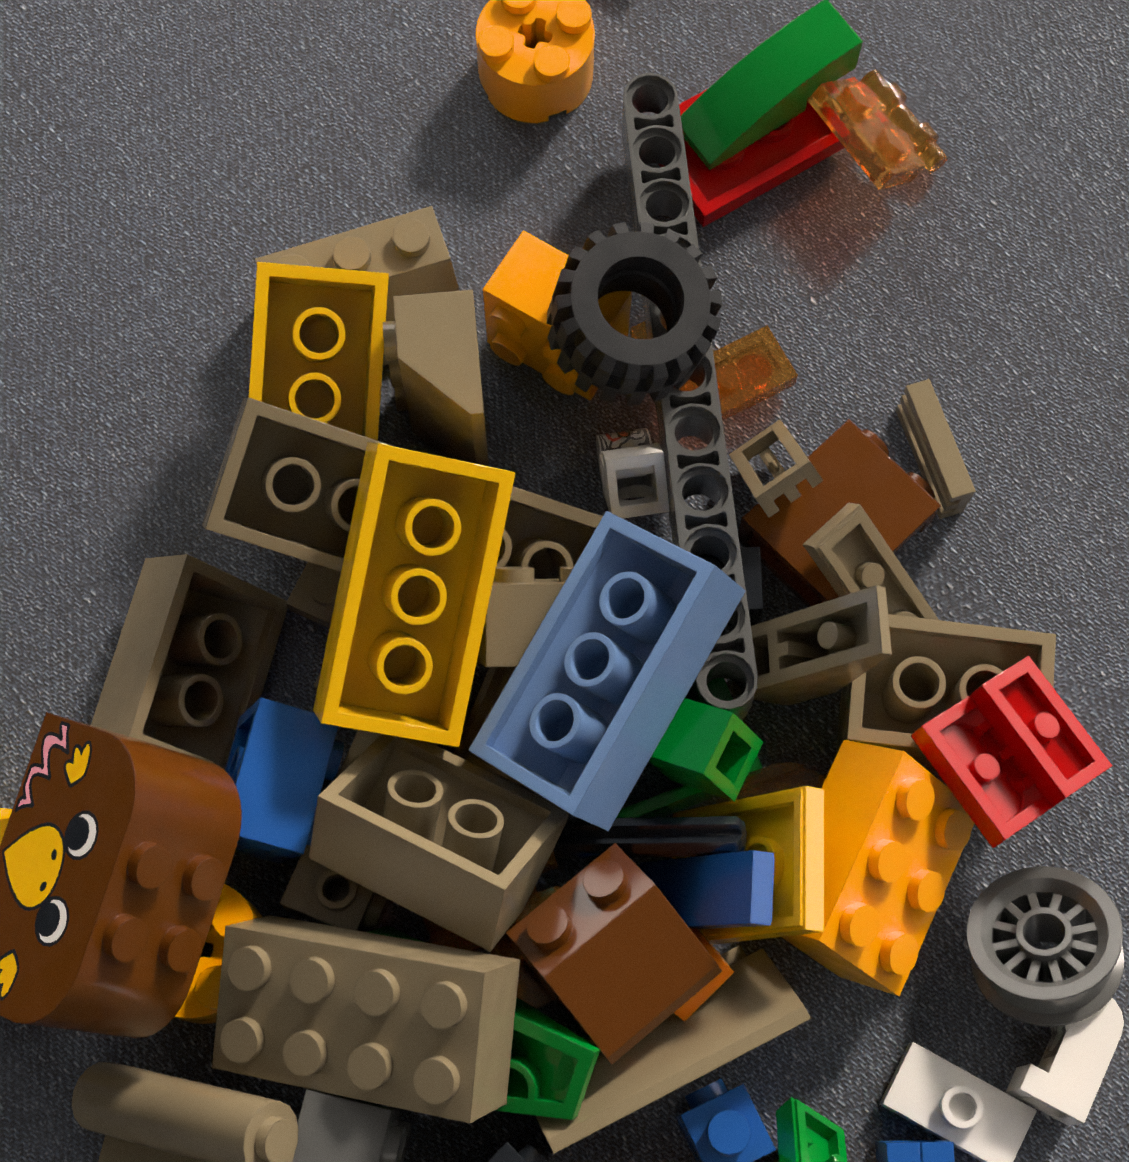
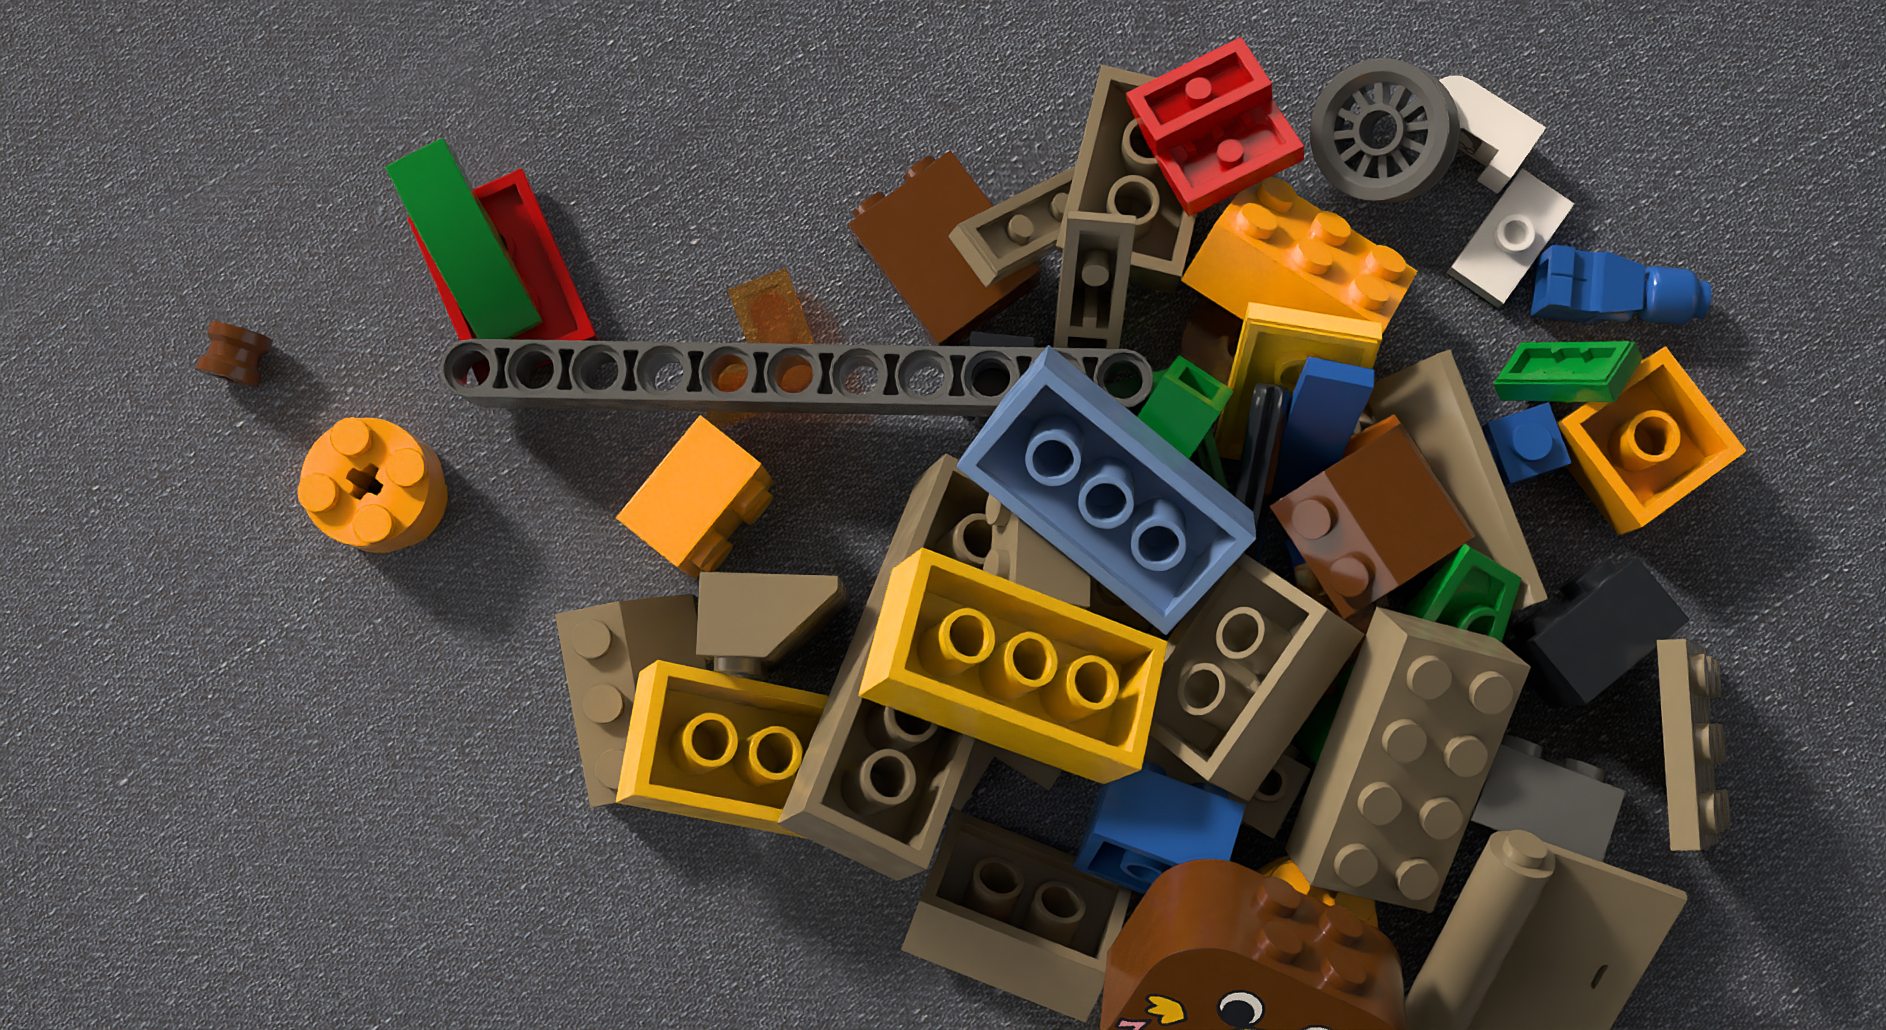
camera: 75 degrees left, 10 degrees up
black tyre [546,222,722,405] -> none
white leg [596,428,670,519] -> none
dark tan tile [729,419,823,517] -> none
clear orange plate [807,69,948,190] -> none
dark tan tile [895,379,976,519] -> none

